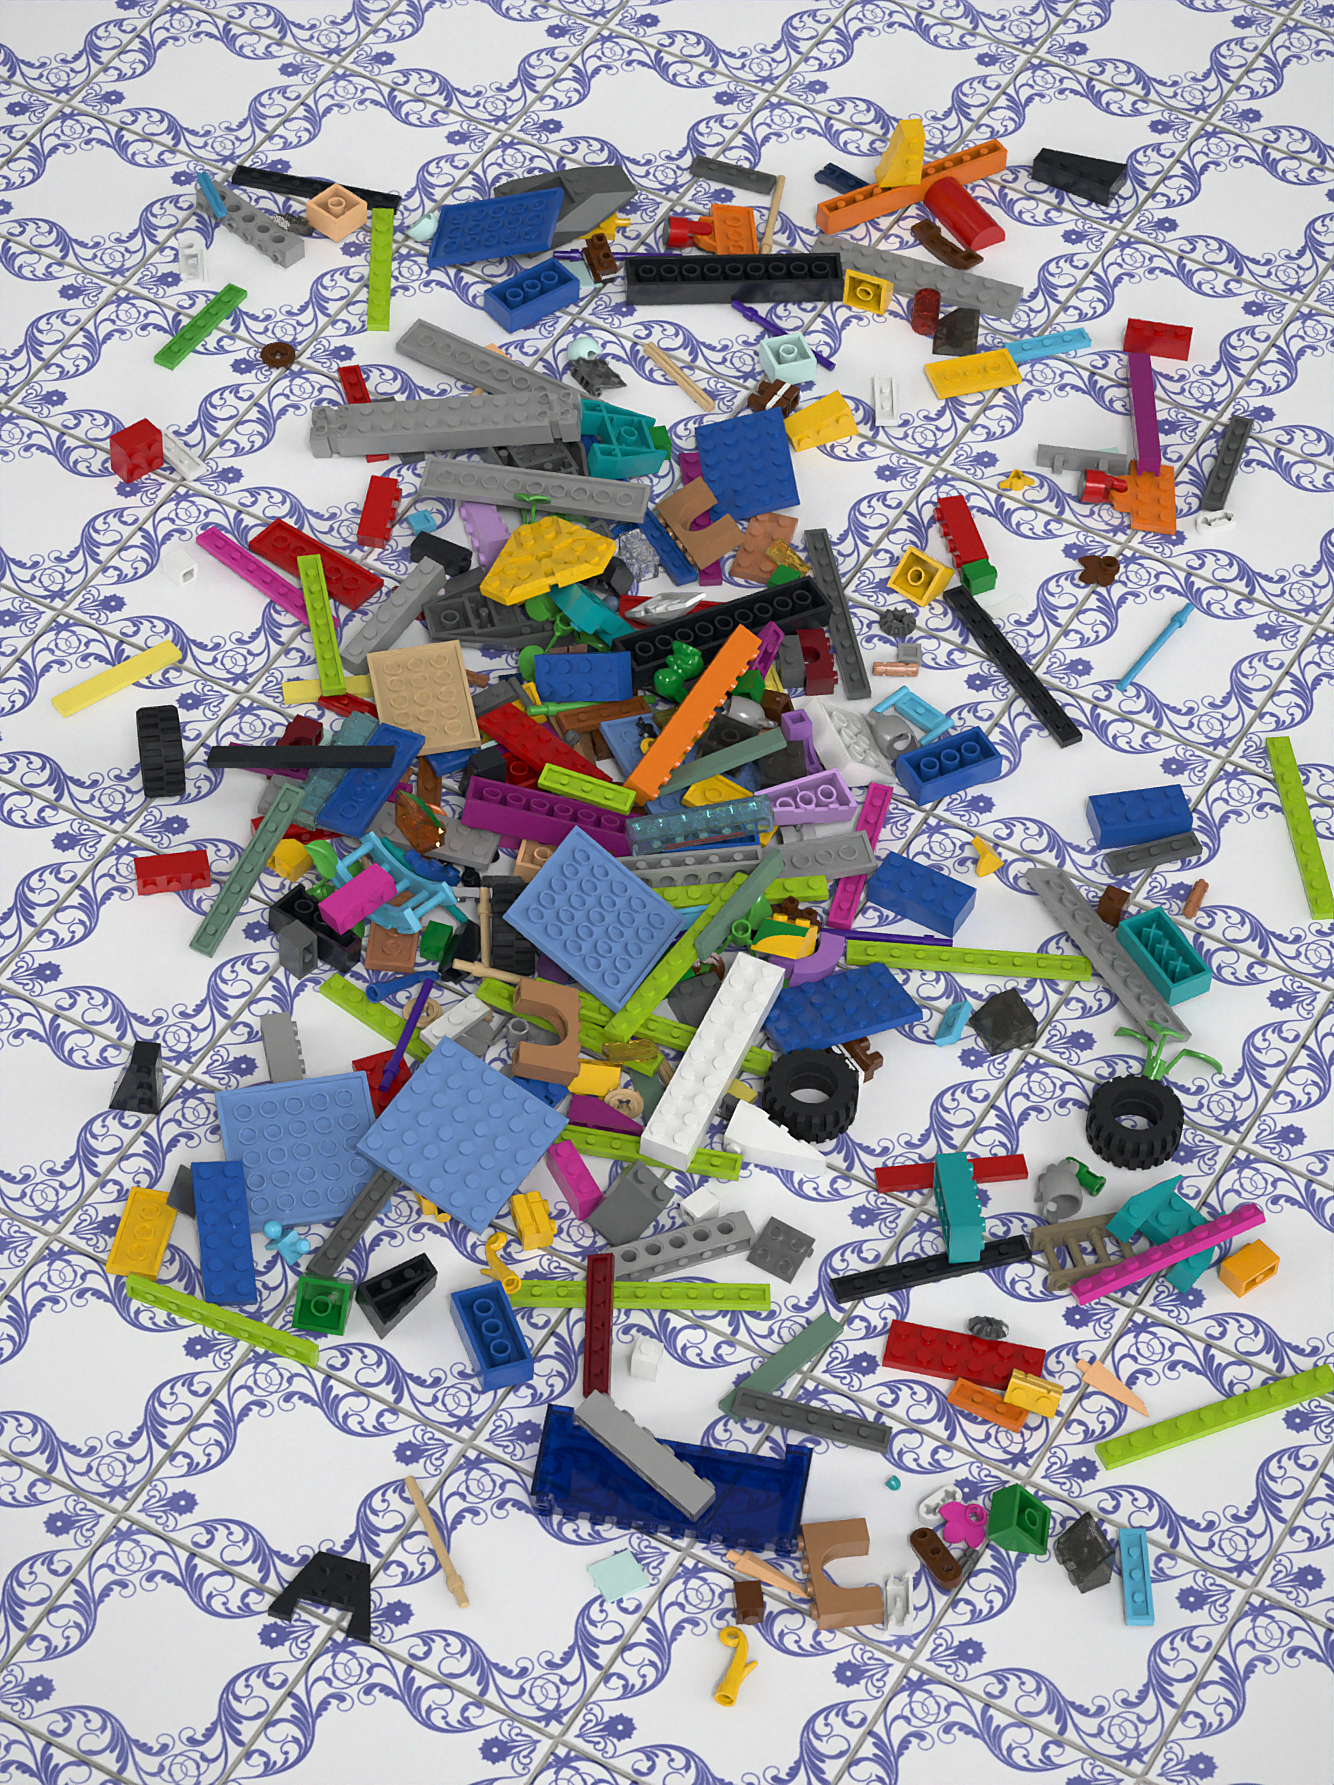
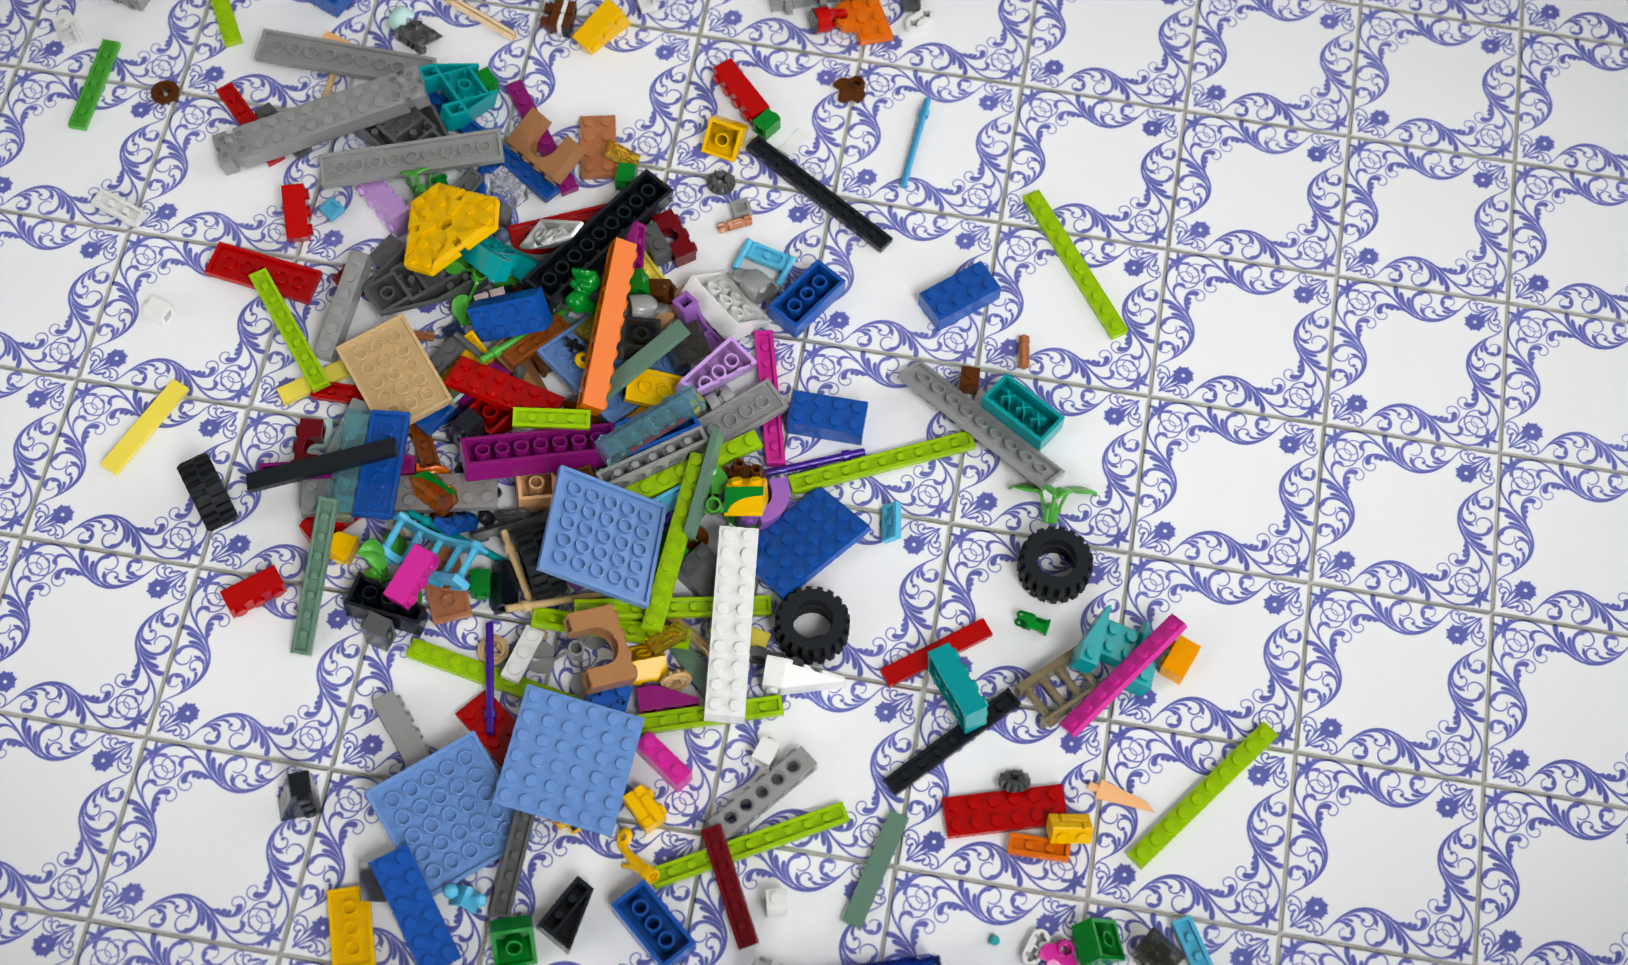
camera: 20 degrees left, 15 degrees up
red brick [109,418,164,484] -> none
dark pink plate [196,526,340,629] -> none
blue plant [365,970,440,1003] -> none
black brick [410,530,473,577] -> none
dark grey slope [585,1159,675,1247] -> none
blue plate [694,406,801,523] -> none
dark grey plate [732,1386,893,1454] -> none
flat silver hinge [746,1216,816,1284] -> none
dark grey plate [804,528,872,700] -> none
reddish brown hips [824,1036,883,1086] -> none
clear smoke slope [969,988,1038,1057] -> none
yellow tile [971,835,1004,877] -> none
yellow piece [999,469,1035,491] -> none
light grey piece [1034,1159,1083,1225] -> none
dark grey plate [1105,831,1203,877] -> none

